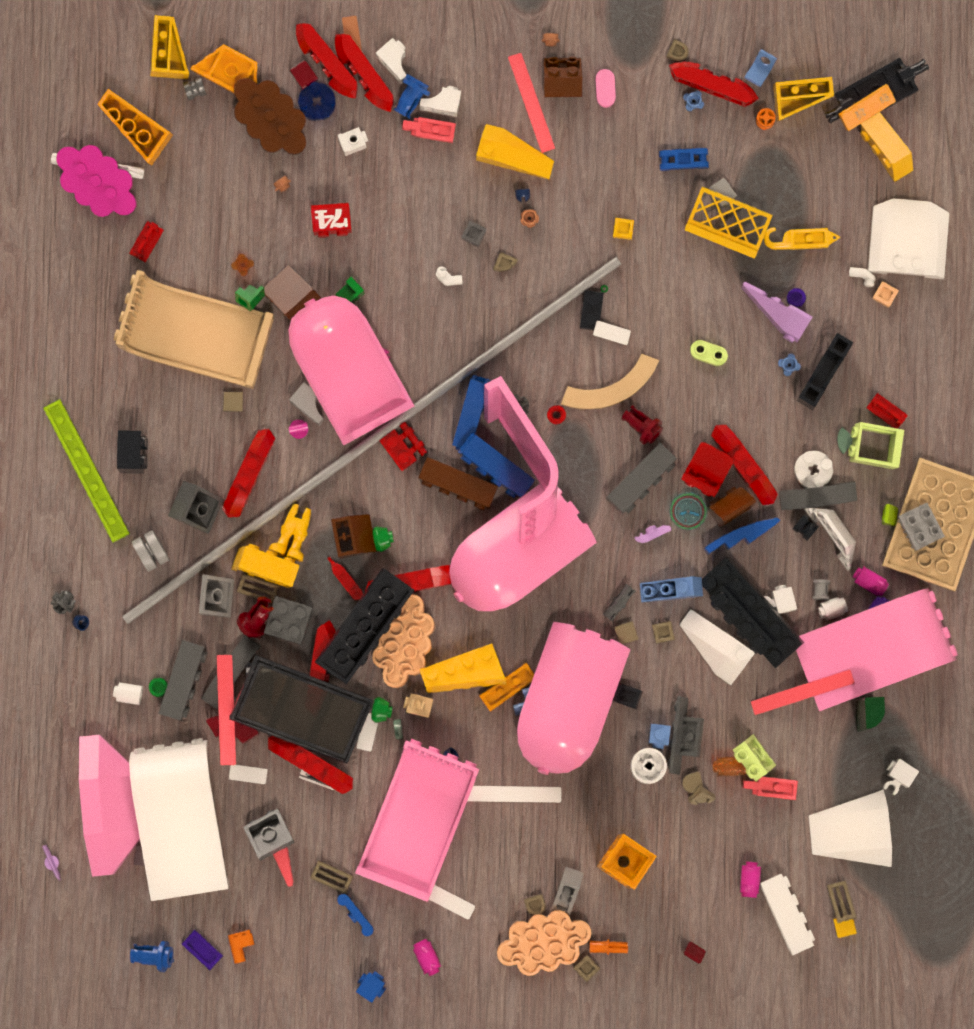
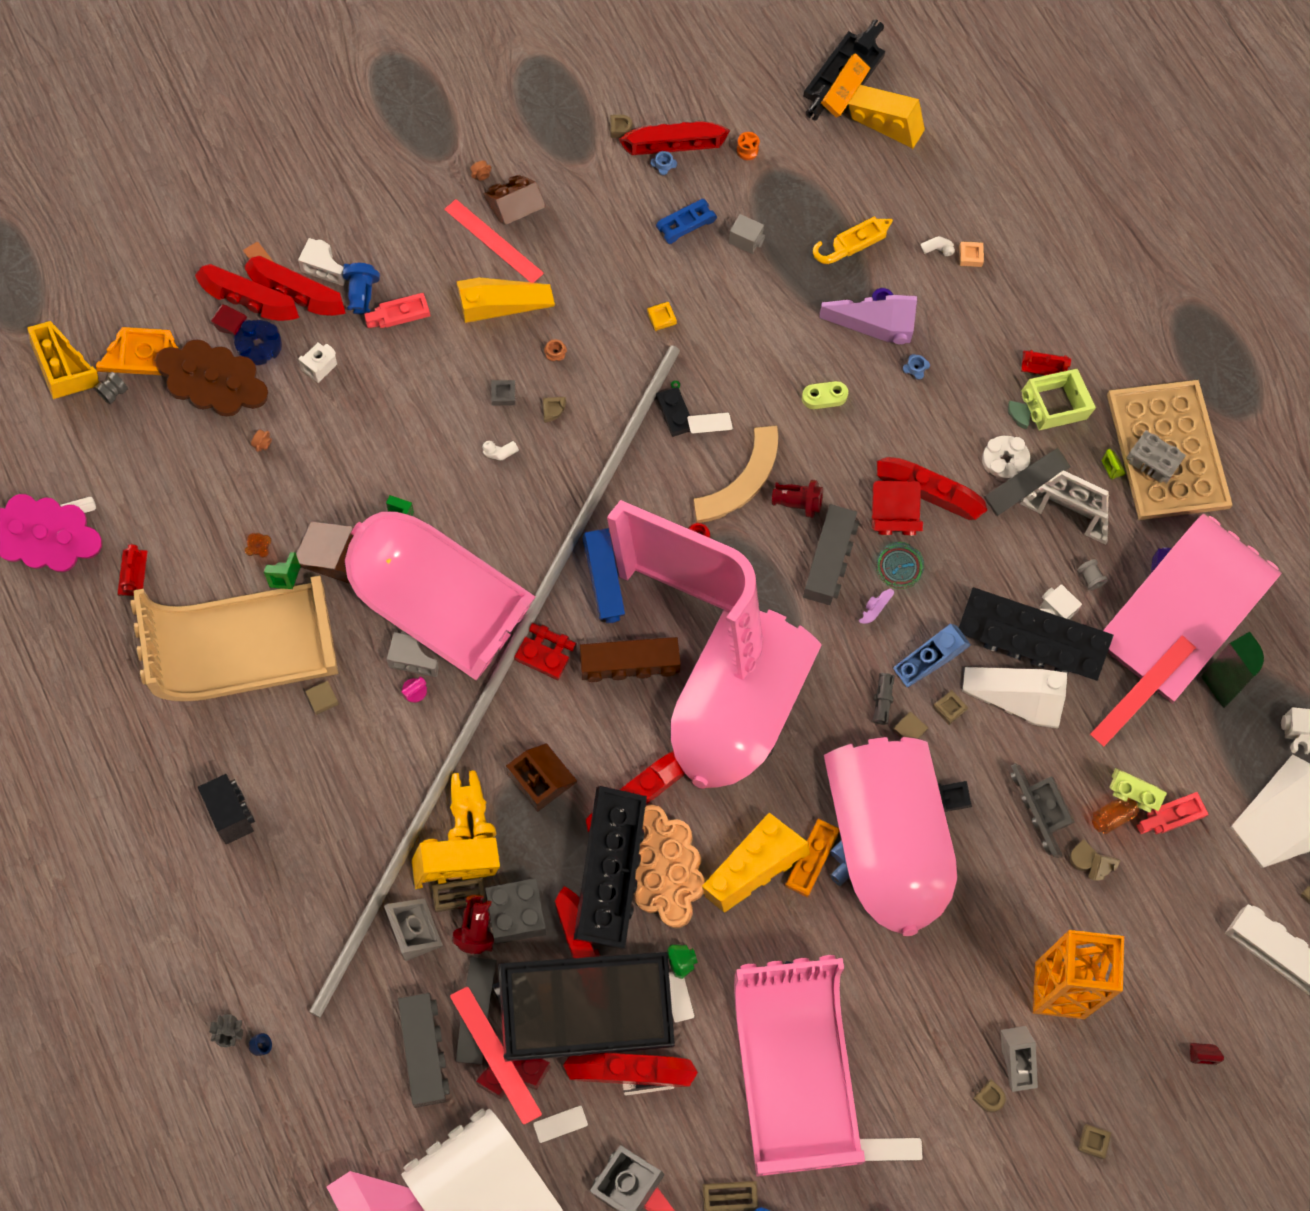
camera: 30 degrees left, 15 degrees down
lime tile [43,399,130,543] -> none
light orange wedge [98,89,173,166] -> none
white brick [113,682,143,705] -> none
light grey wheel [131,530,169,572] -> none
green tile [149,678,168,697] -> none
dark grey slope [168,481,224,534] -> none
red brick [222,429,276,517] -> none
red slope [311,203,352,238] -> none
red piece [327,557,363,601] -> none
green cone [372,526,394,552] -> none
sand green tile [393,719,403,740] -> none
tan brick [403,693,433,719] -> none
white arch [420,86,461,117] -> none
blue brick [458,434,535,498] -> none
white sticker [468,786,561,803] -> none
light nougat plate [497,910,591,976] -> none
dark blue hinge [515,189,530,203] -> none
orange axle [590,939,628,955] -> none
bright pink tile [595,69,616,108] -> none
white wheel [630,748,667,784] -> none
medium blue brick [648,724,671,749] -> none
yellow fence [684,186,773,259] -> none
blue slope [704,518,780,555] -> none
reddish brown slope [708,487,757,528] -> none
dark pink head [740,862,761,898] -> none
medium blue bracket [744,49,777,87] -> none
yellow wedge [773,77,834,122] -> none
black wheel [792,514,819,541] -> none
black arch [796,333,854,411] -> none
white brick [818,597,848,621] -> none
dark pink head [853,566,889,596] -> none
white wedge [868,198,949,279] -> none

